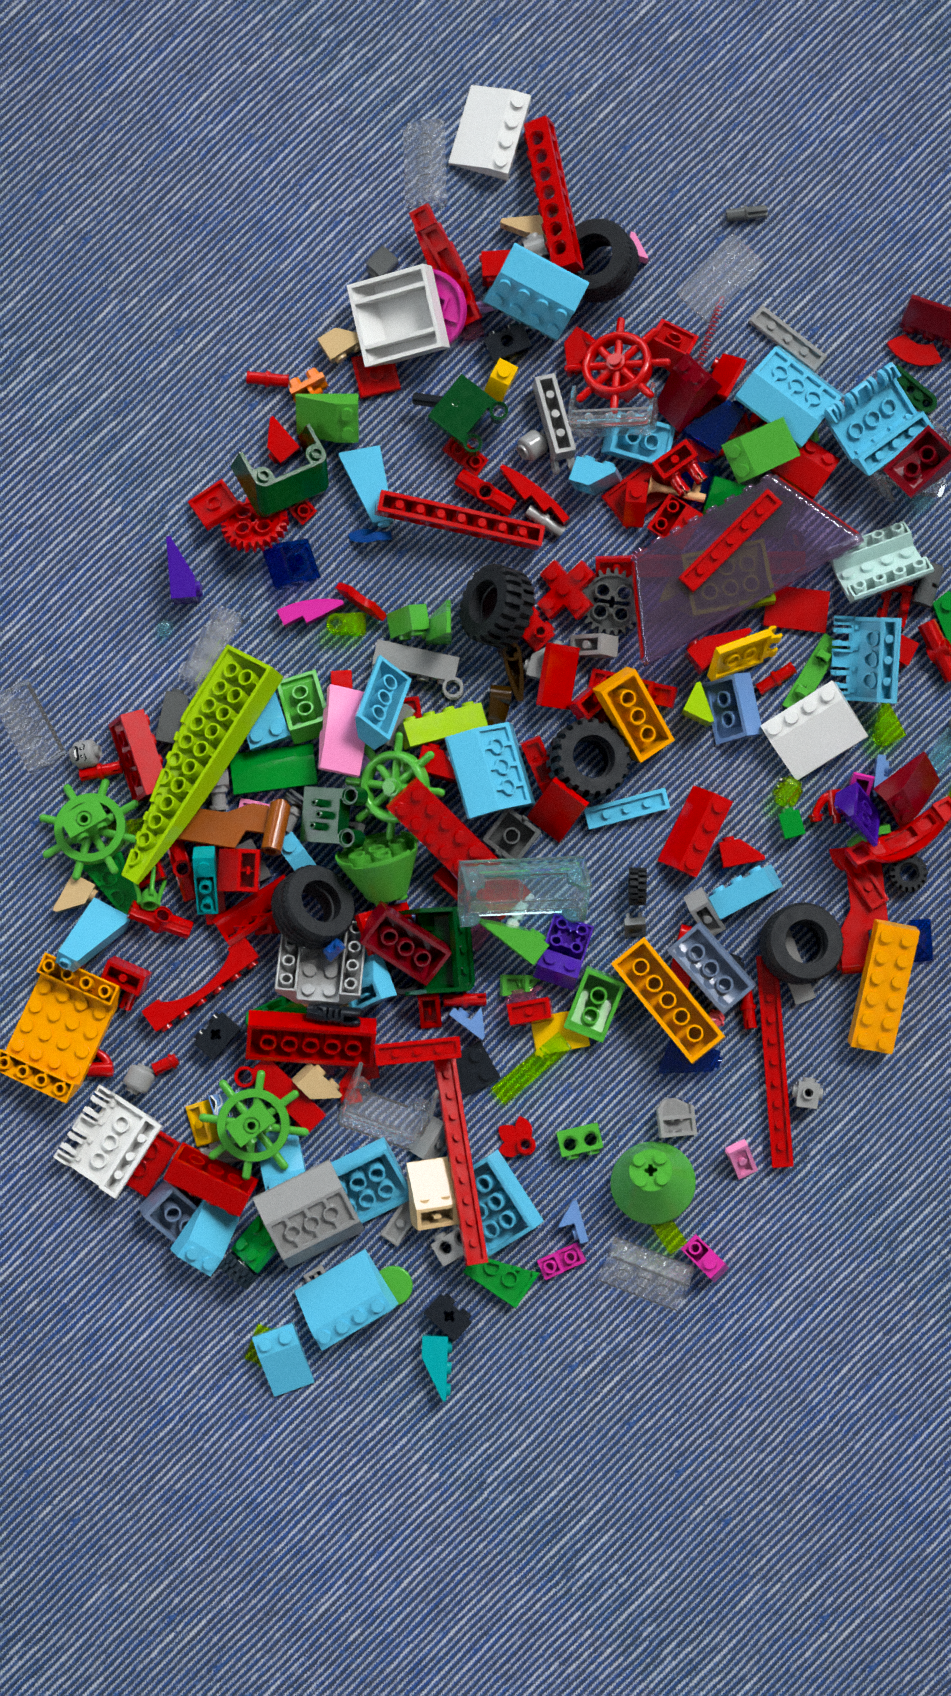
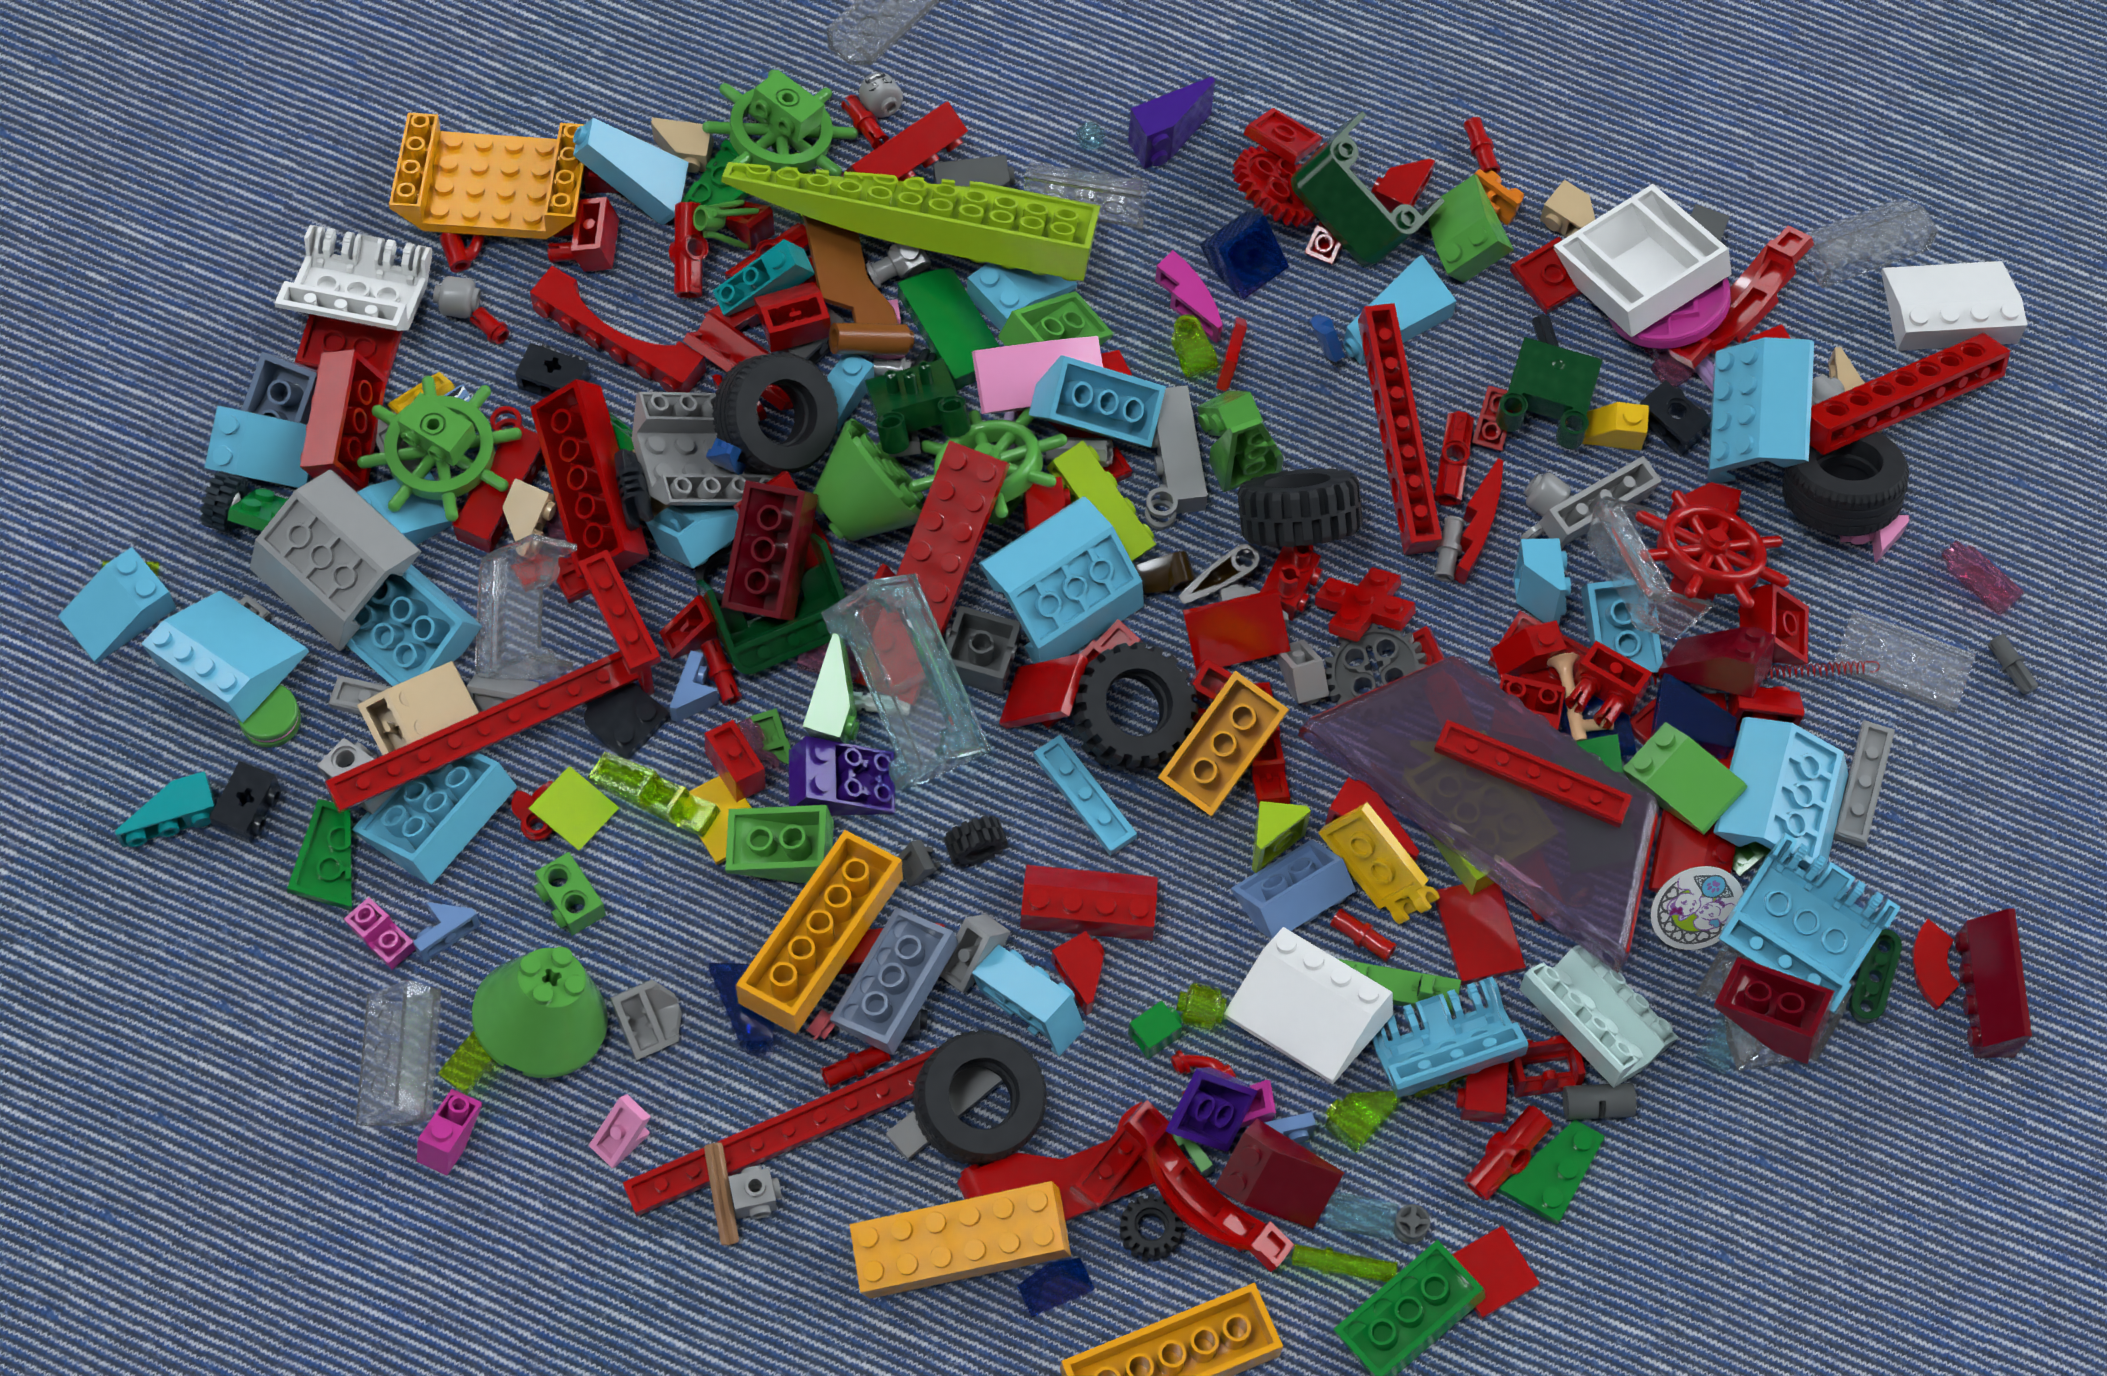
camera: 65 degrees right, 20 degrees down
none -> lime piece [528,766,619,851]
none -> medium nougat axle [704,1142,739,1245]
none -> sticker [1651,866,1743,950]
none -> clear pink hinge [1941,541,2024,616]

